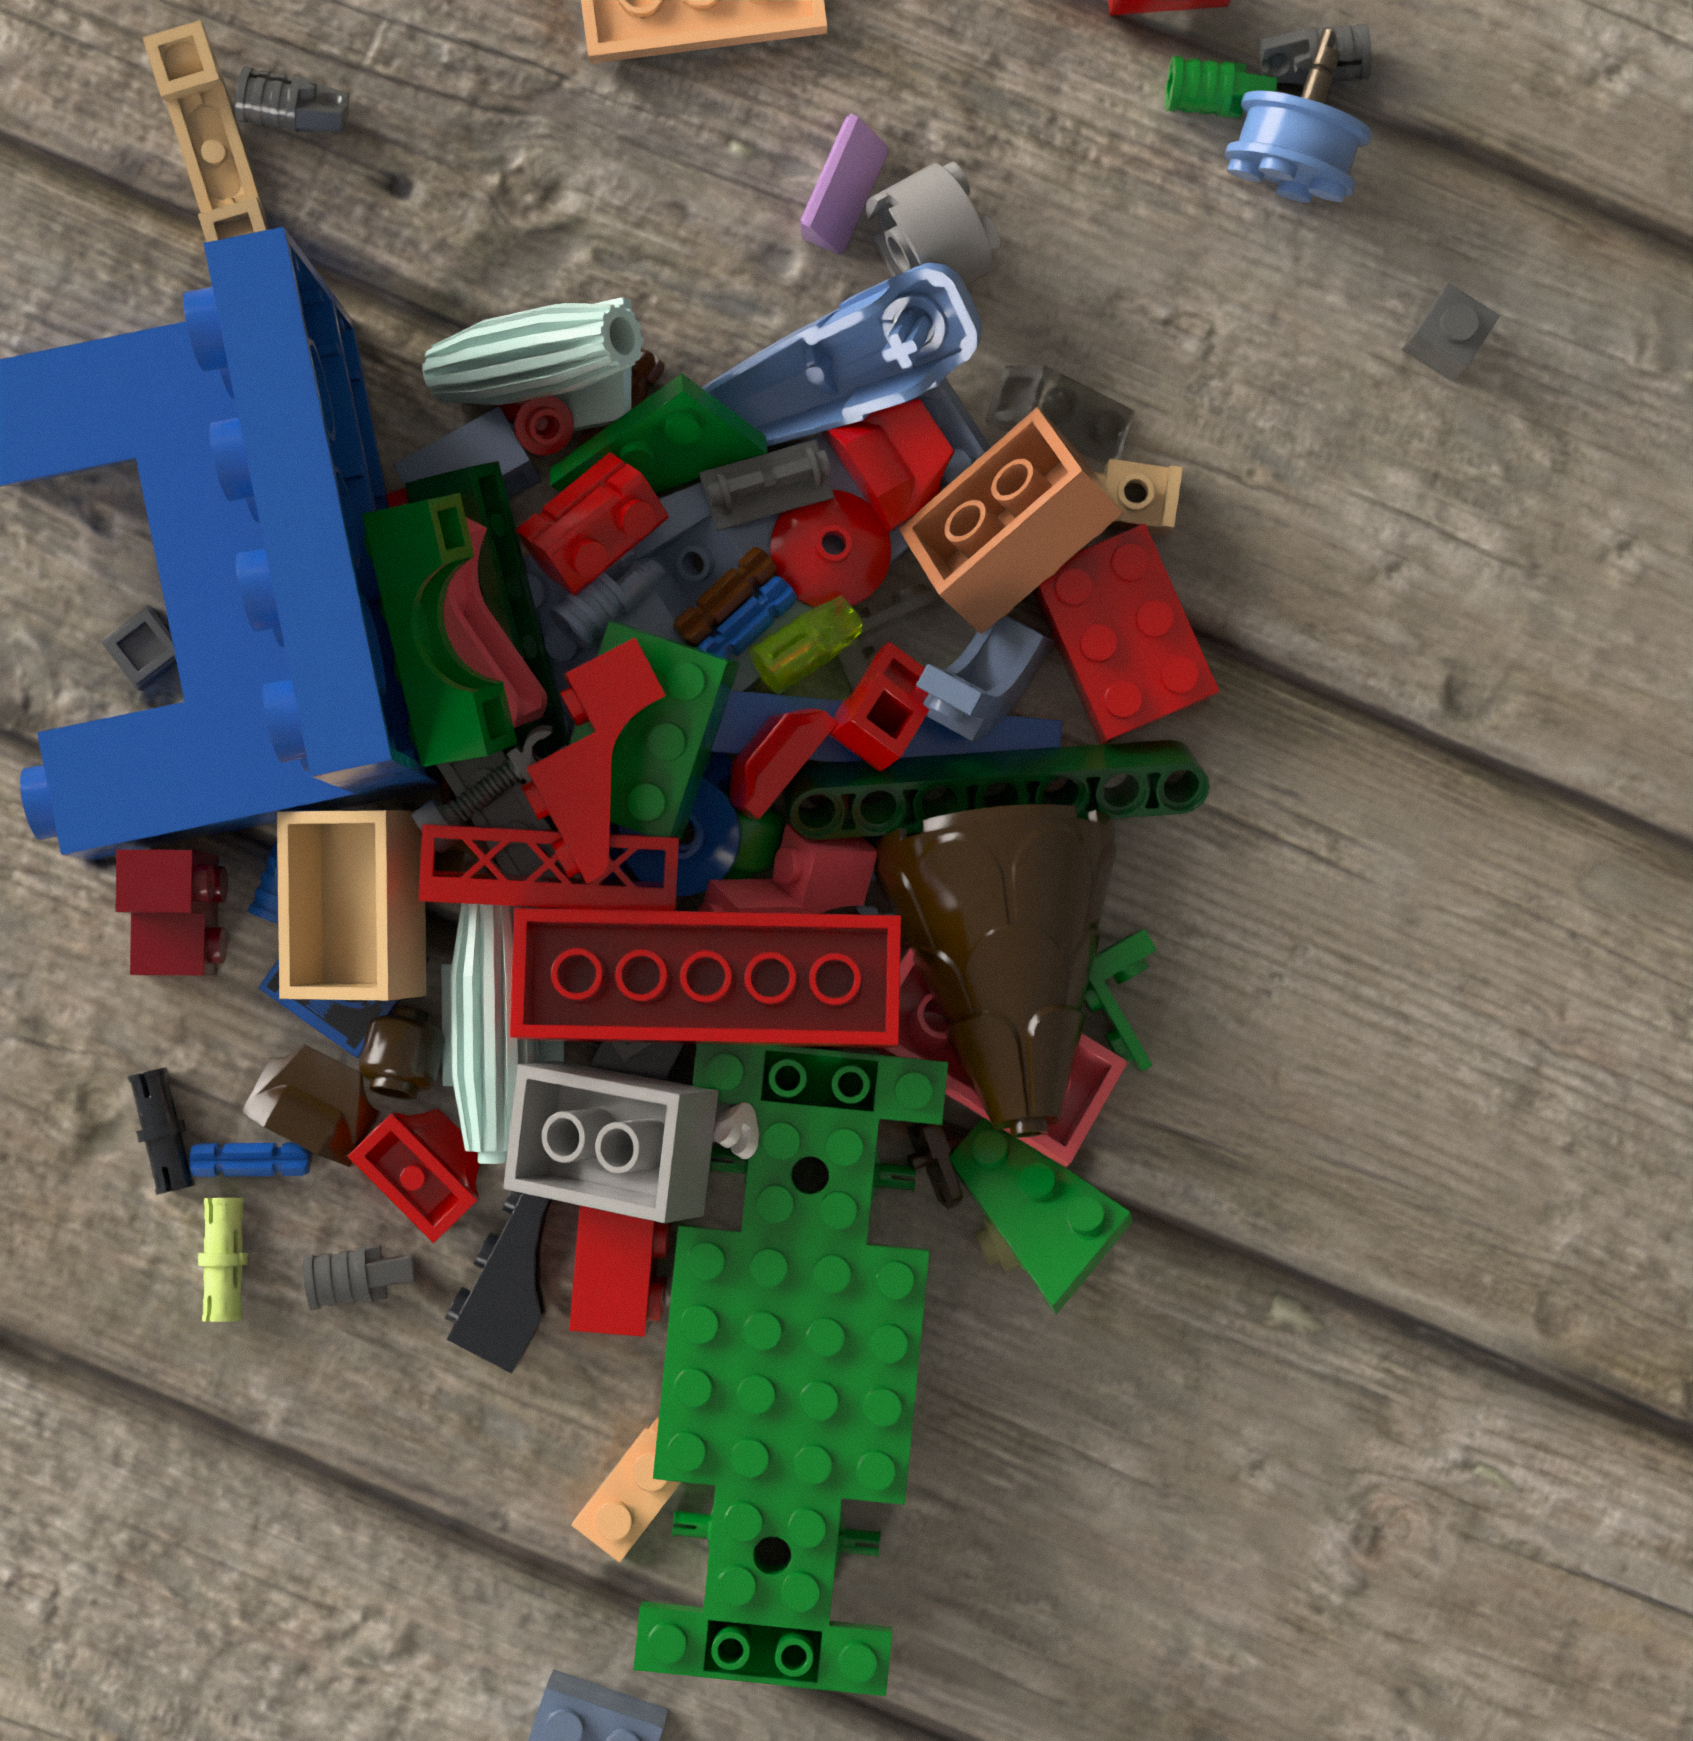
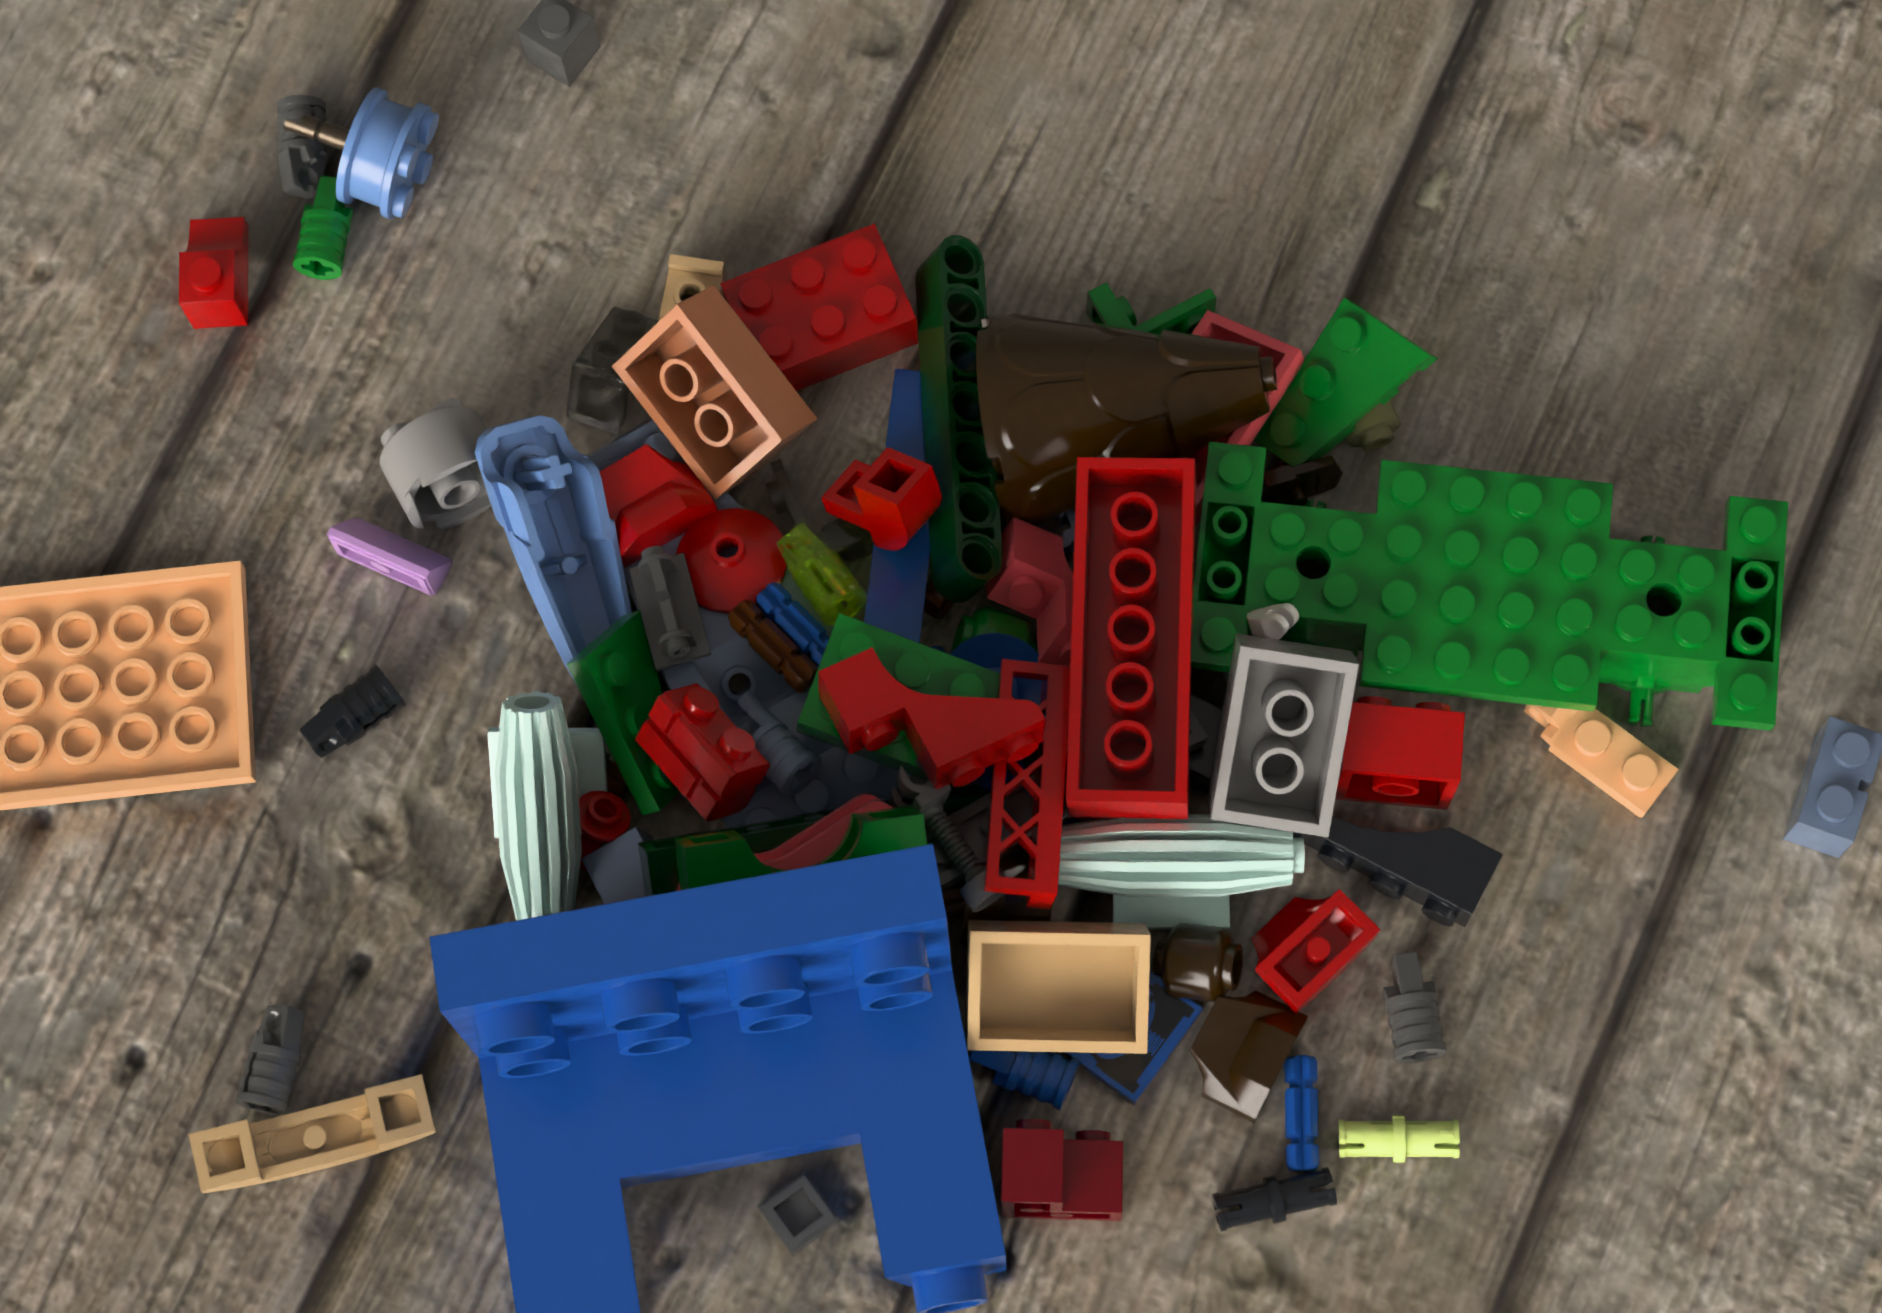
camera: 80 degrees left, 15 degrees down
red slope [730,708,838,819] -> none
sand blue arch [916,615,1055,741] -> none
none -> black hinge [300,664,406,758]

